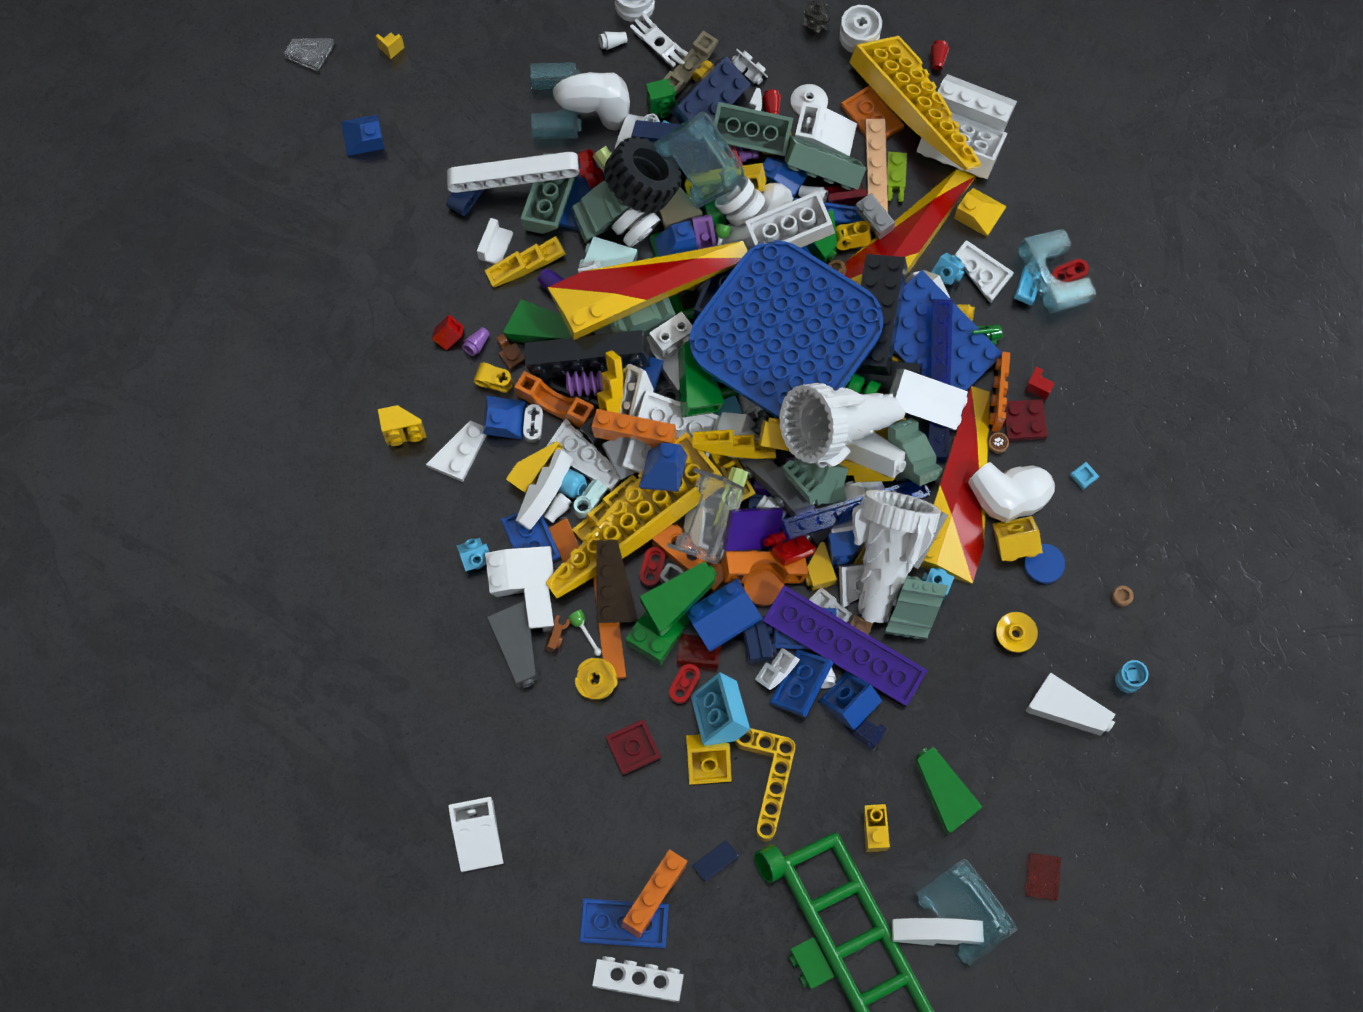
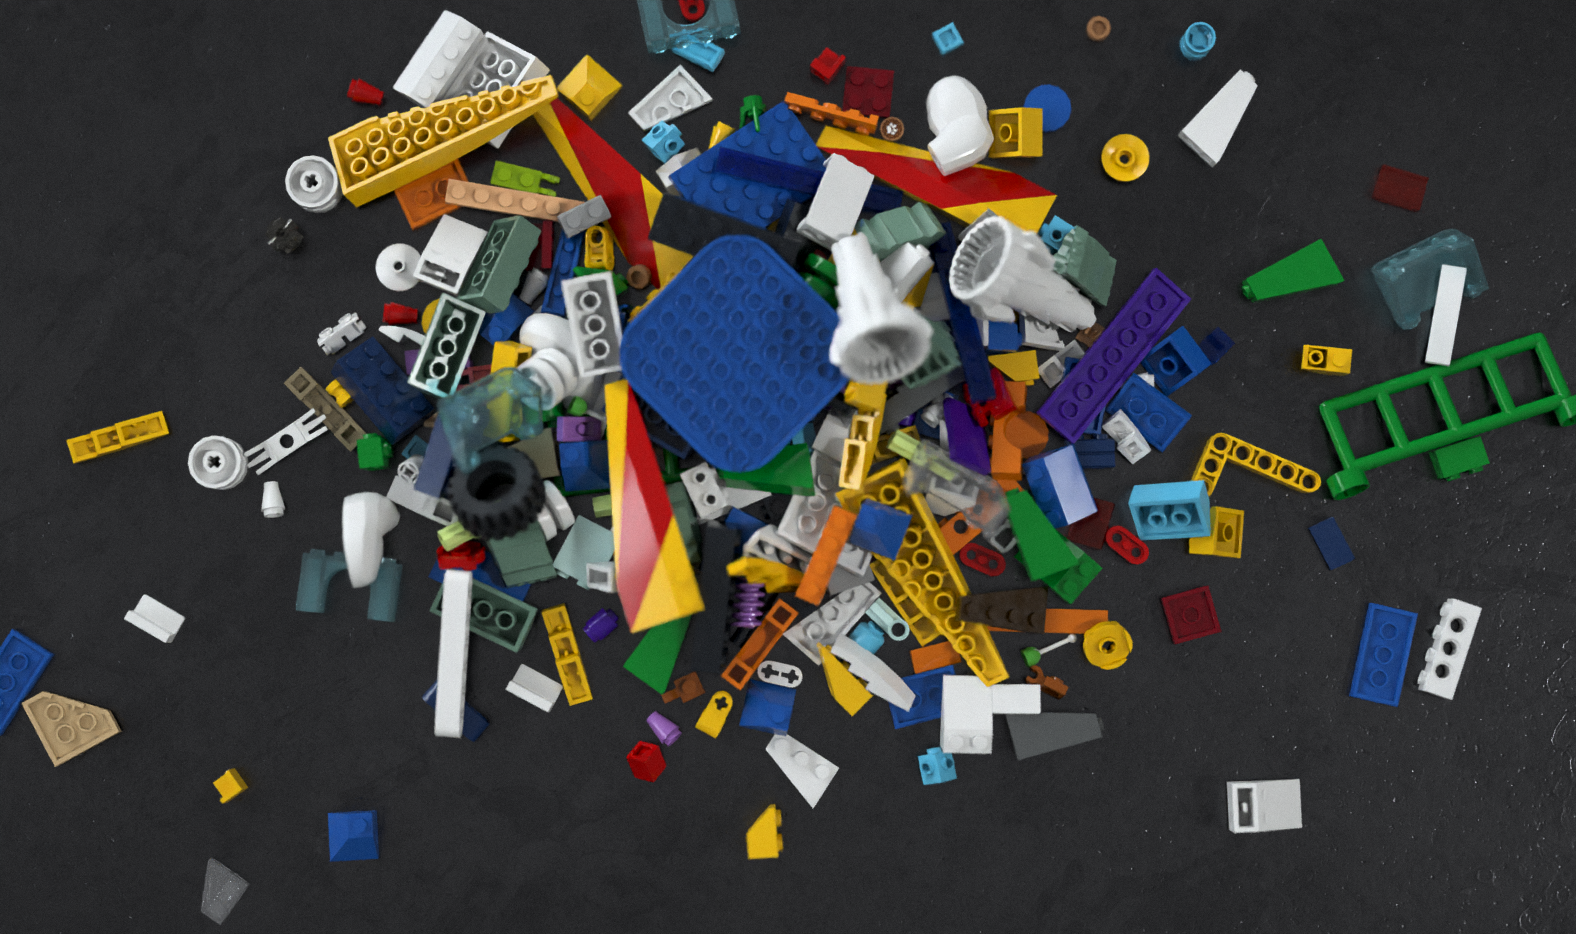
camera: 80 degrees left, 15 degrees up
white cone [544,492,572,523] -> none
orange arch [621,849,687,939] -> none

